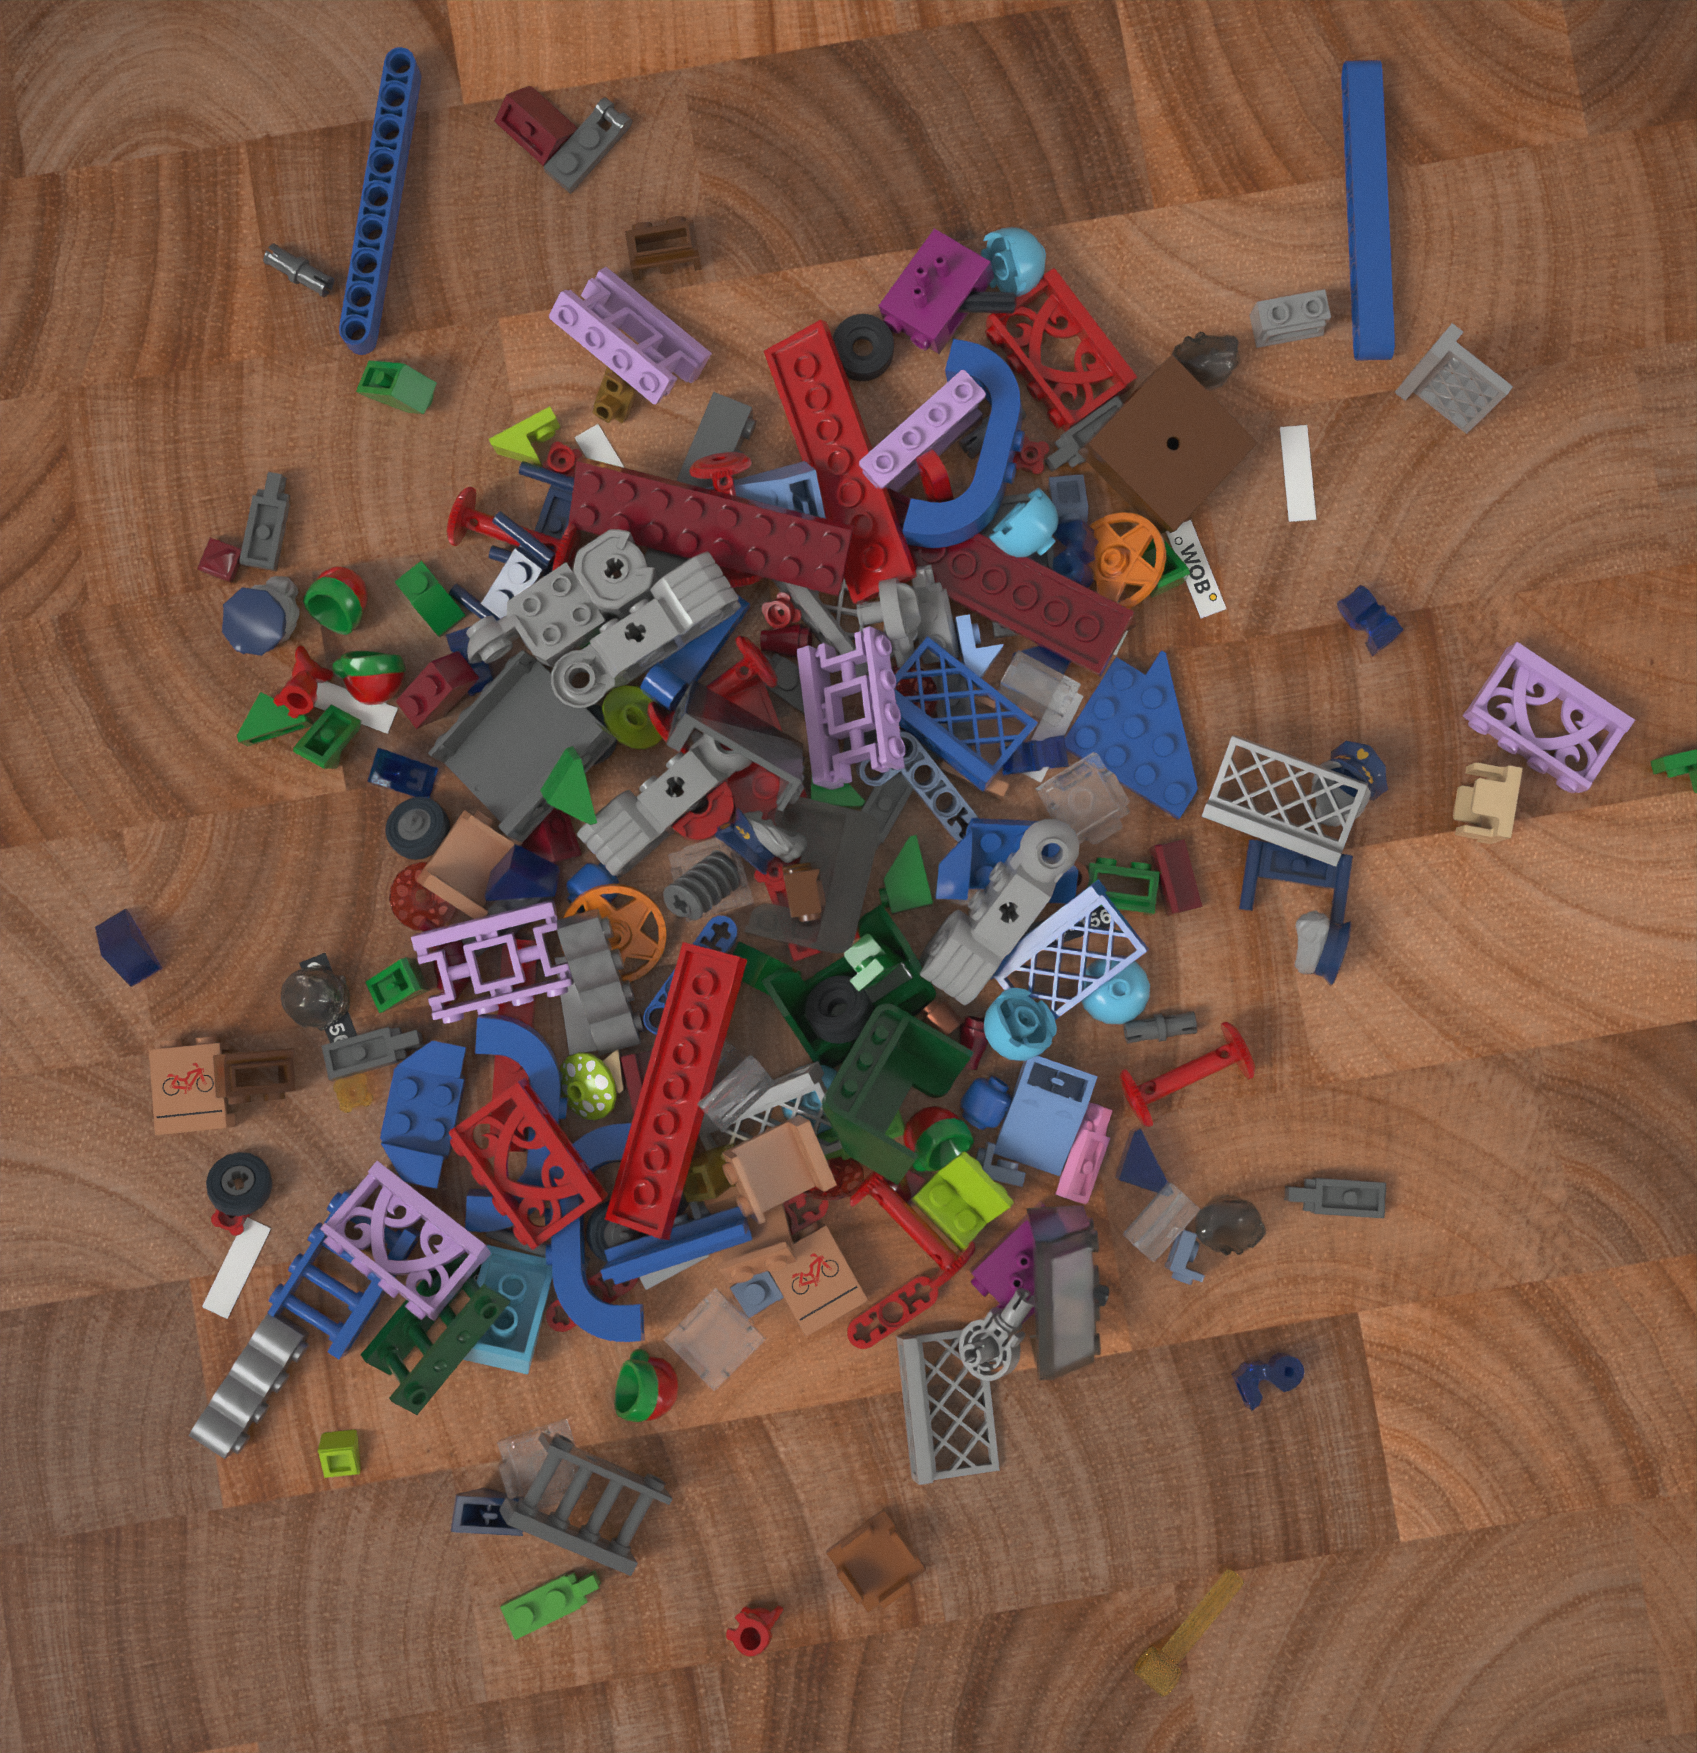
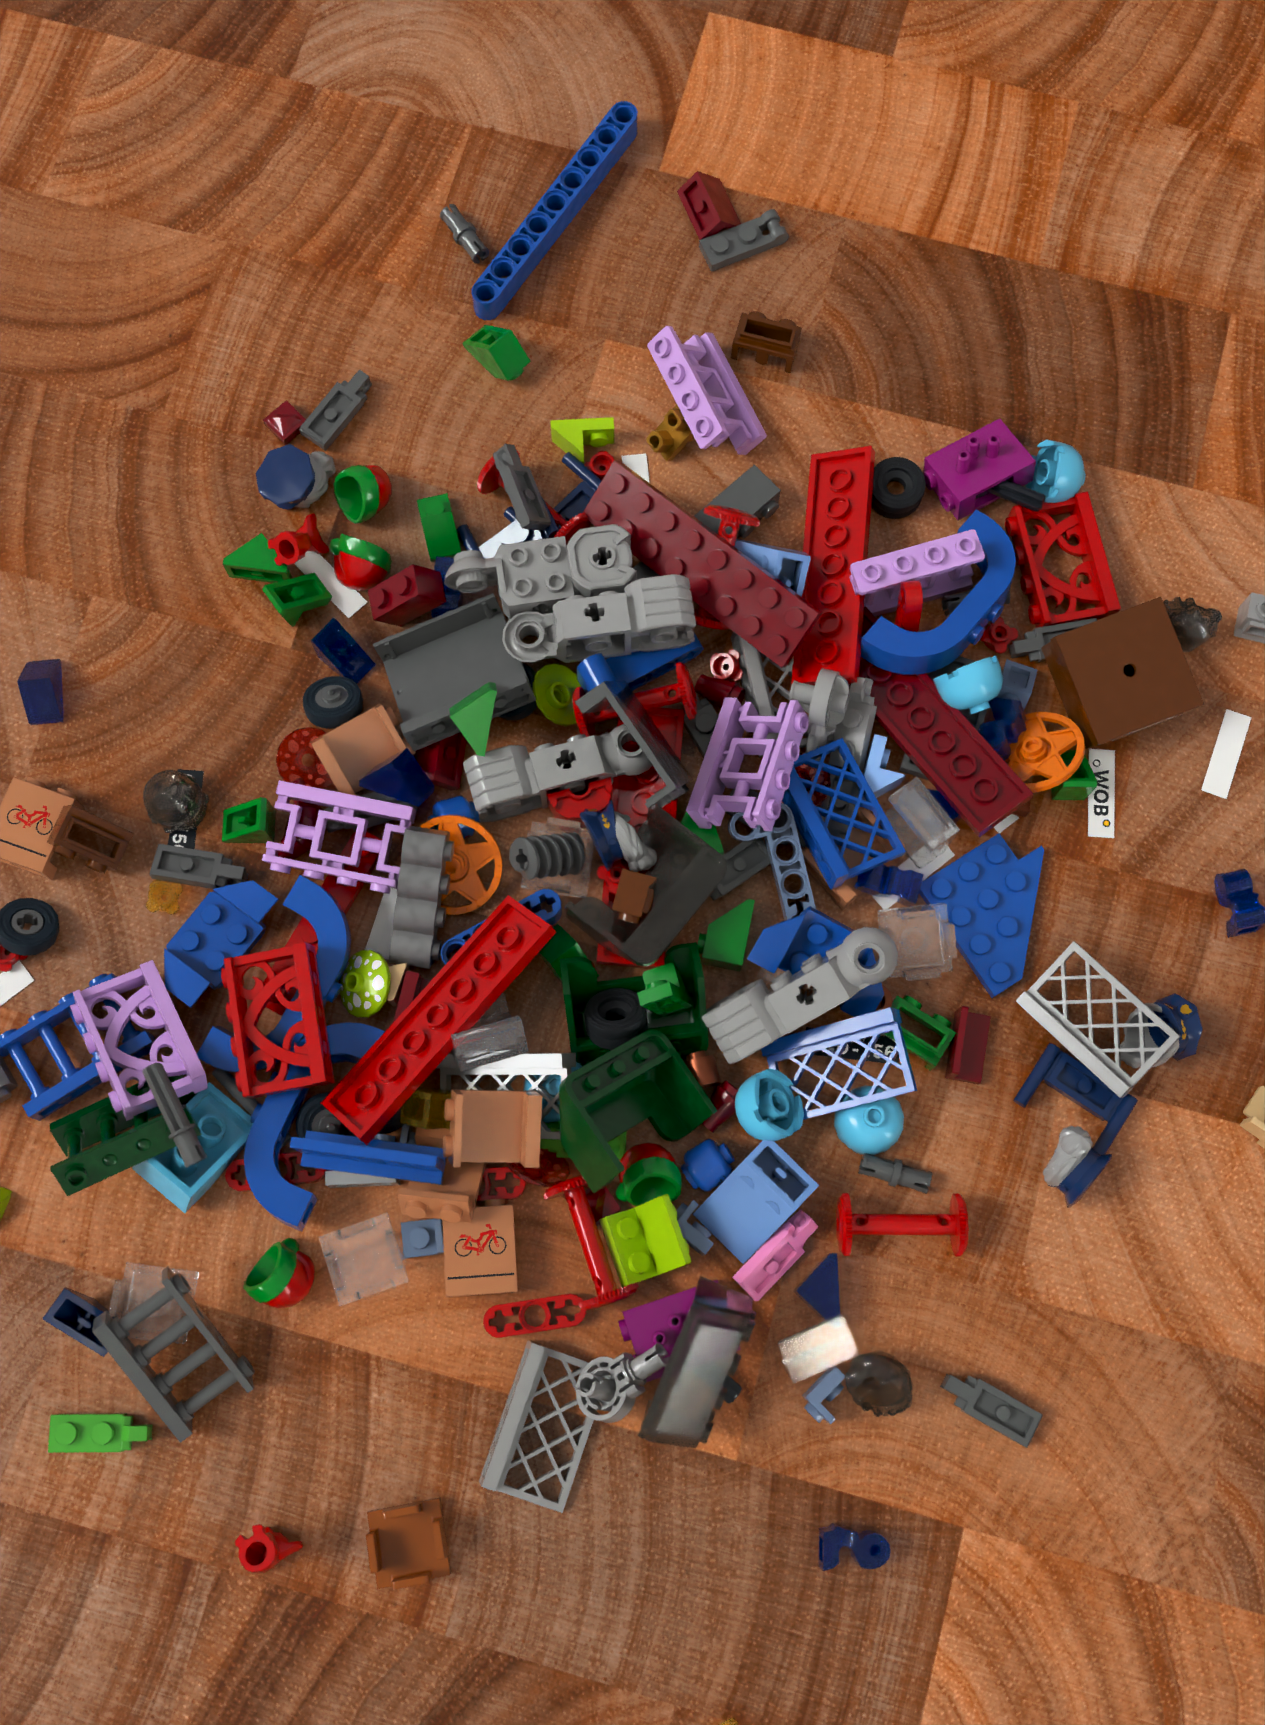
camera: 25 degrees right, 10 degrees down
none -> dark grey axle [143,1062,207,1168]
none -> dark grey hinge [493,444,551,531]

